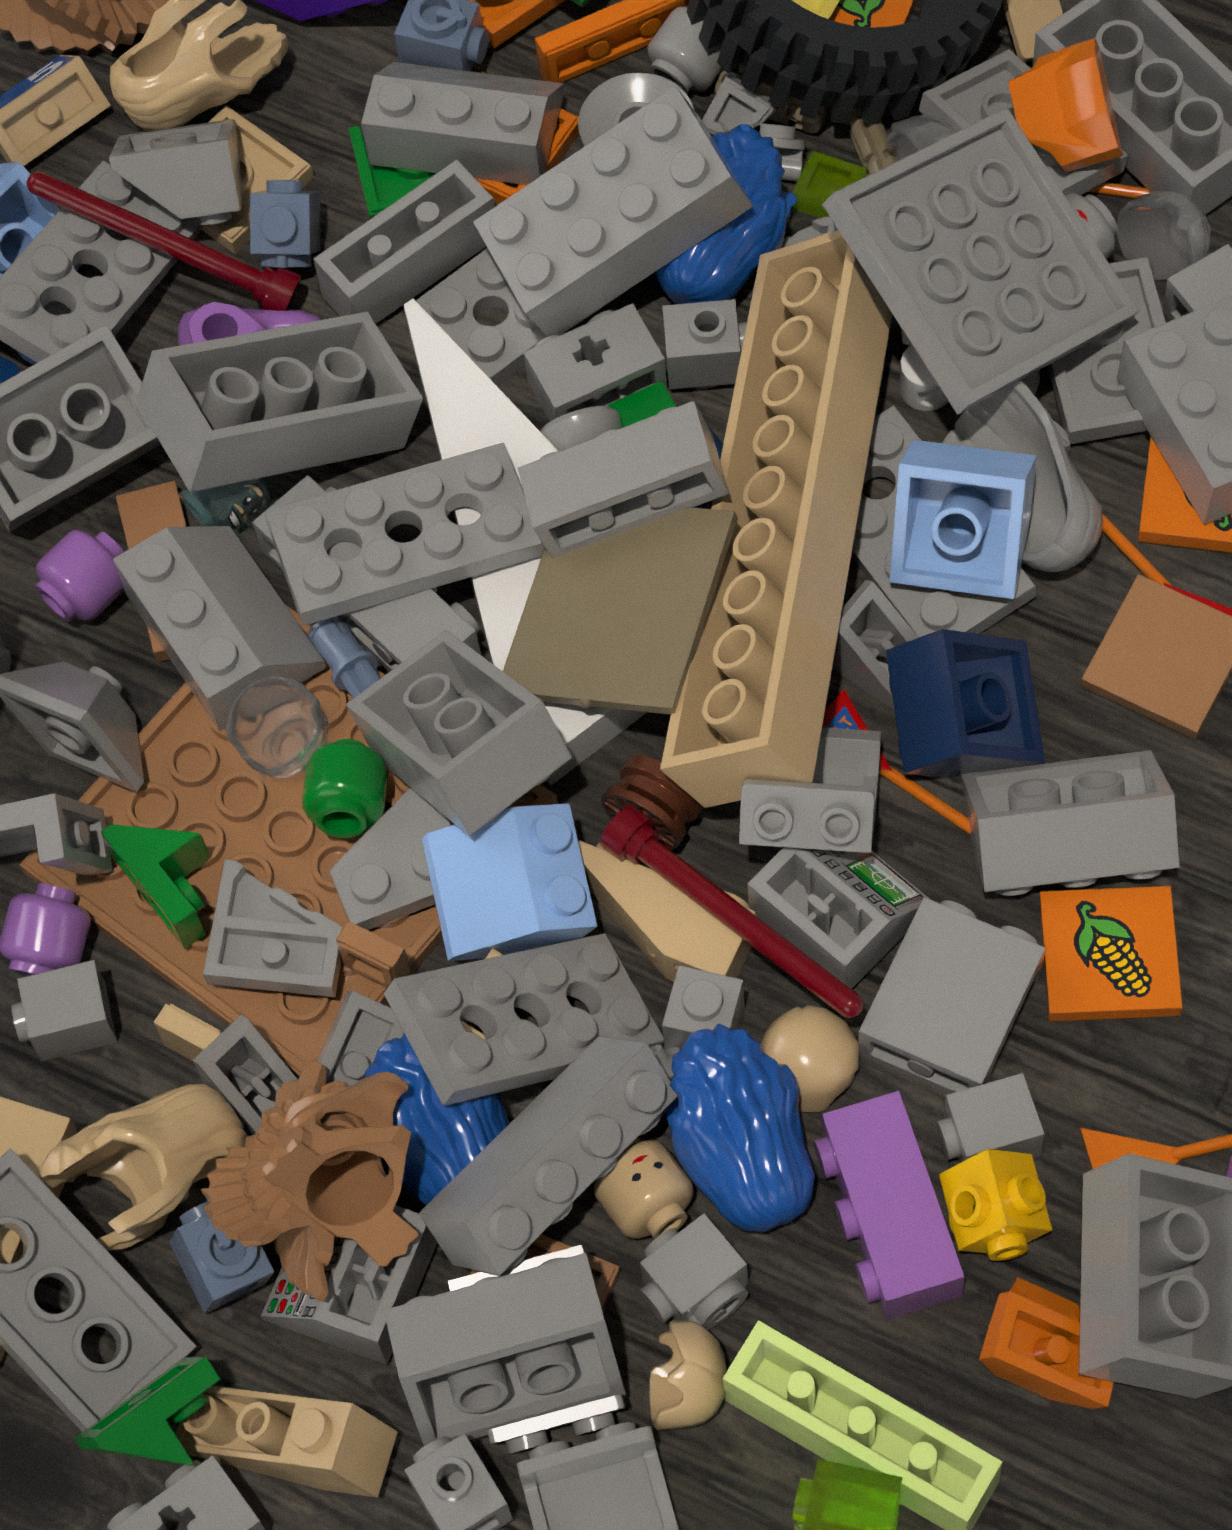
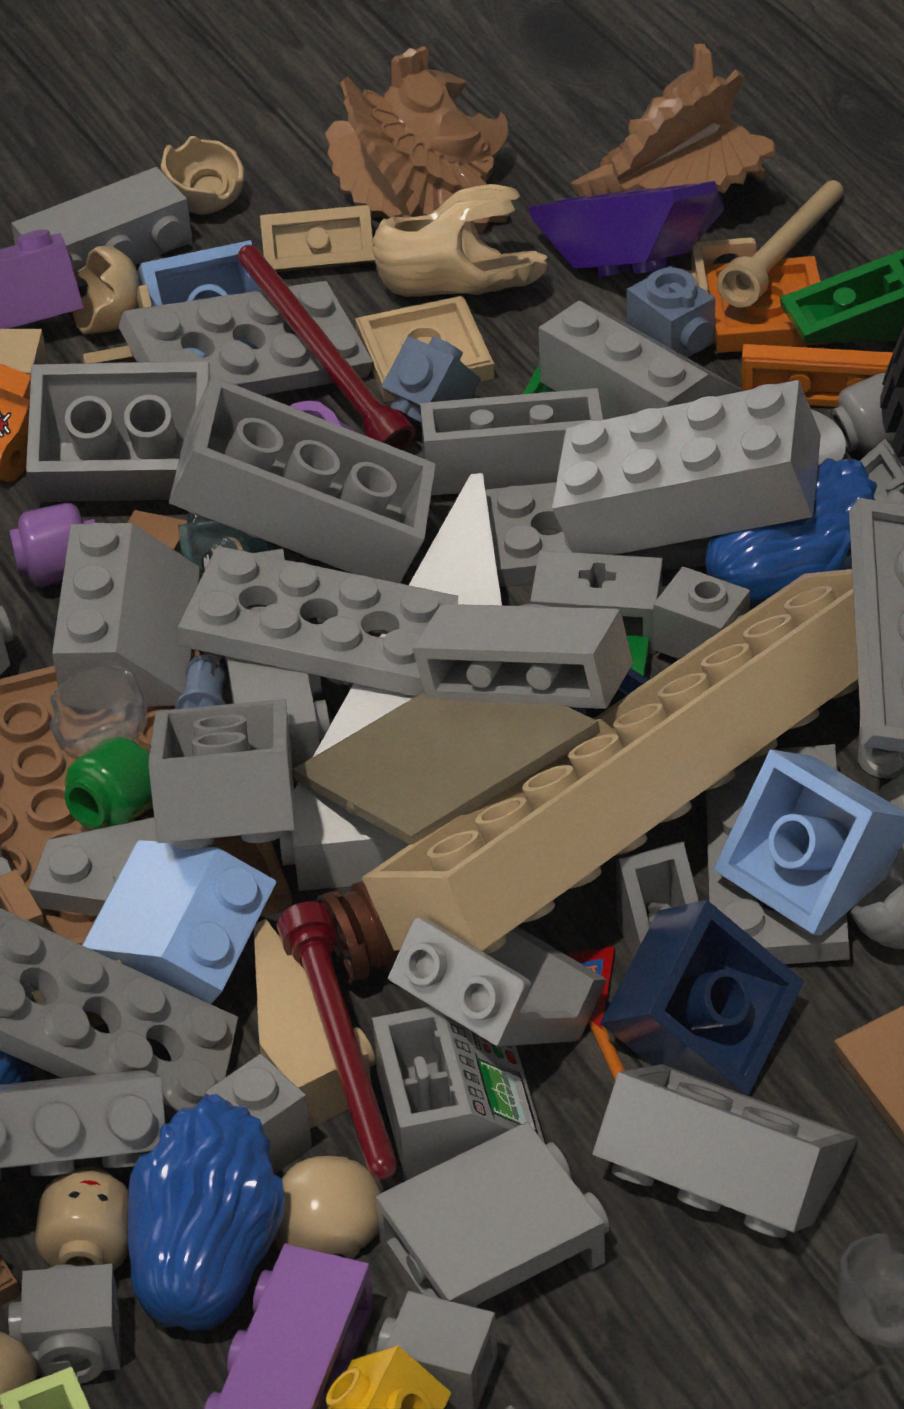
camera: 30 degrees right, 20 degrees down
light grey slope [109,119,243,225] -> none
orange tile [1039,886,1182,1022] -> none

